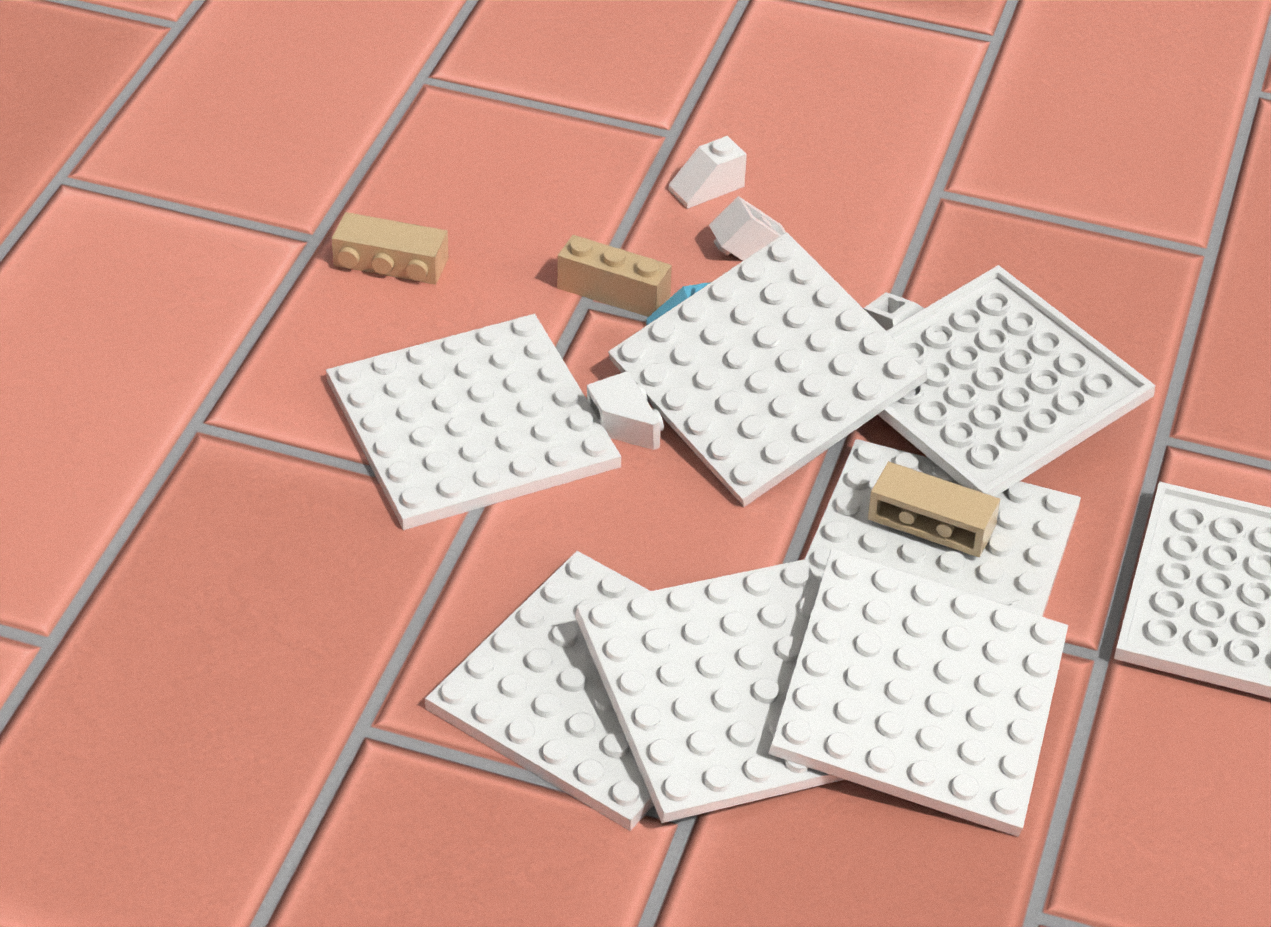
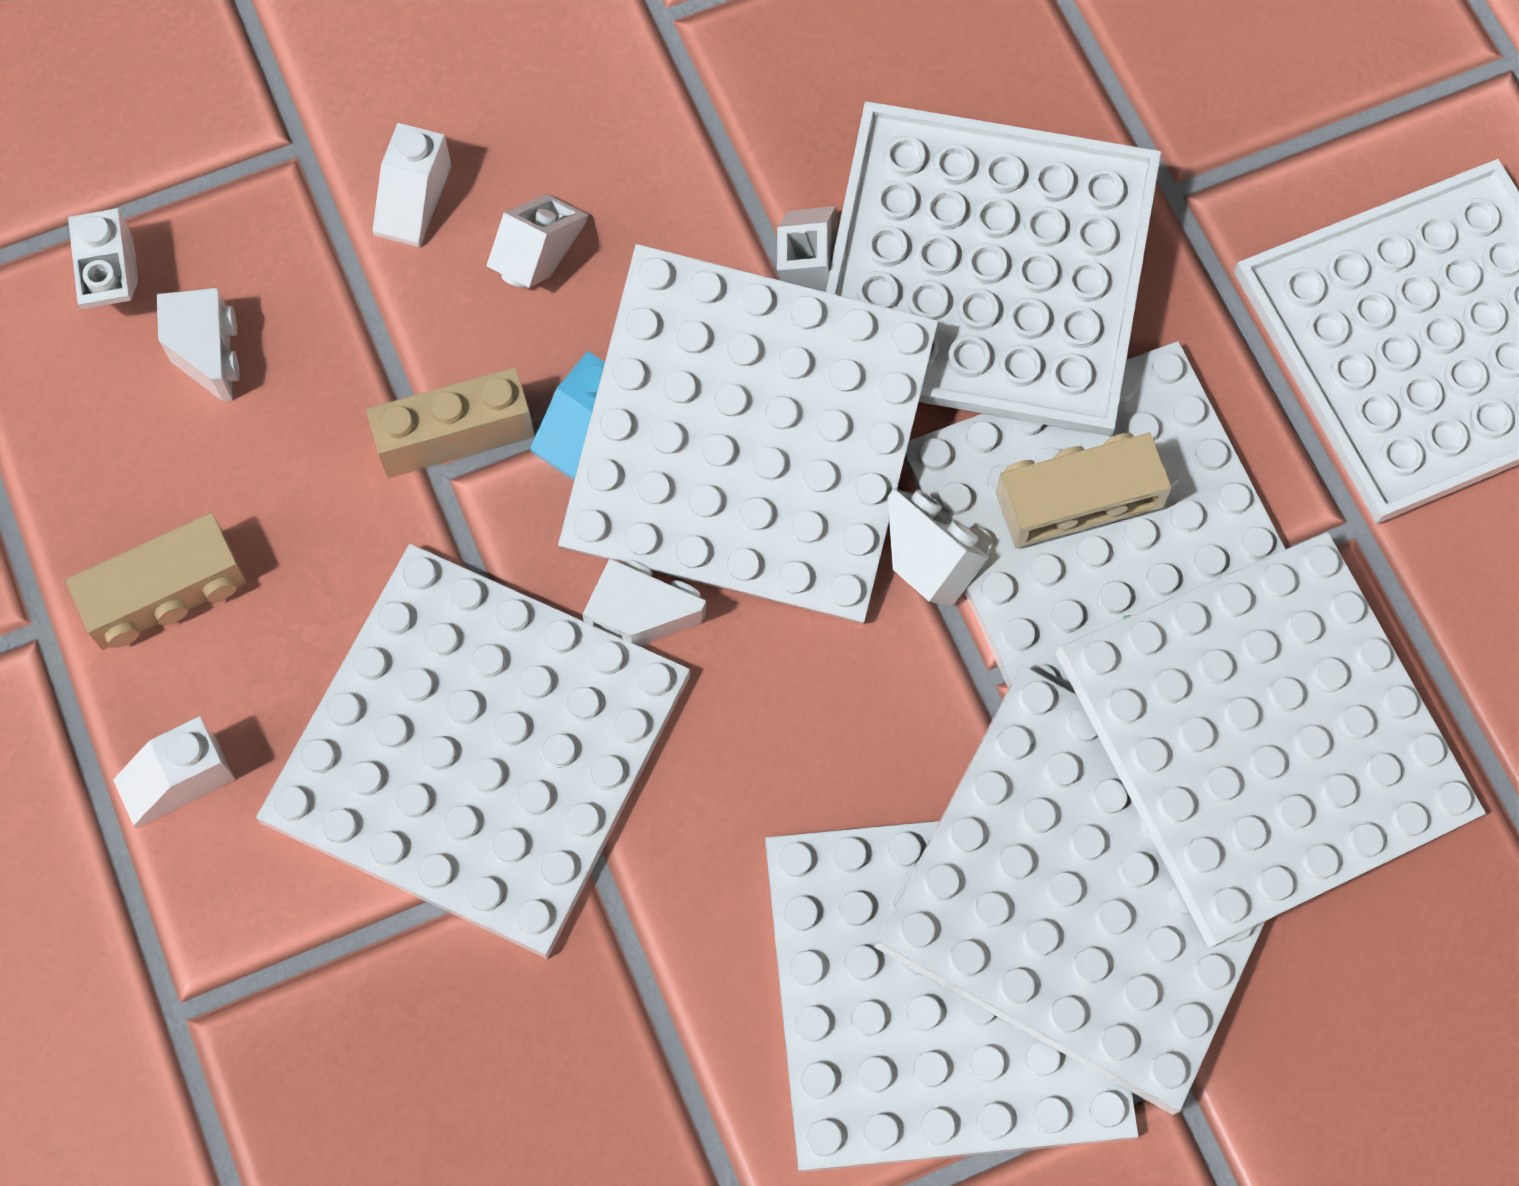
camera: 40 degrees left, 25 degrees up
none -> white slope [68,208,139,310]
none -> white slope [113,716,235,828]
none -> white slope [157,288,240,401]
none -> white slope [888,488,989,607]

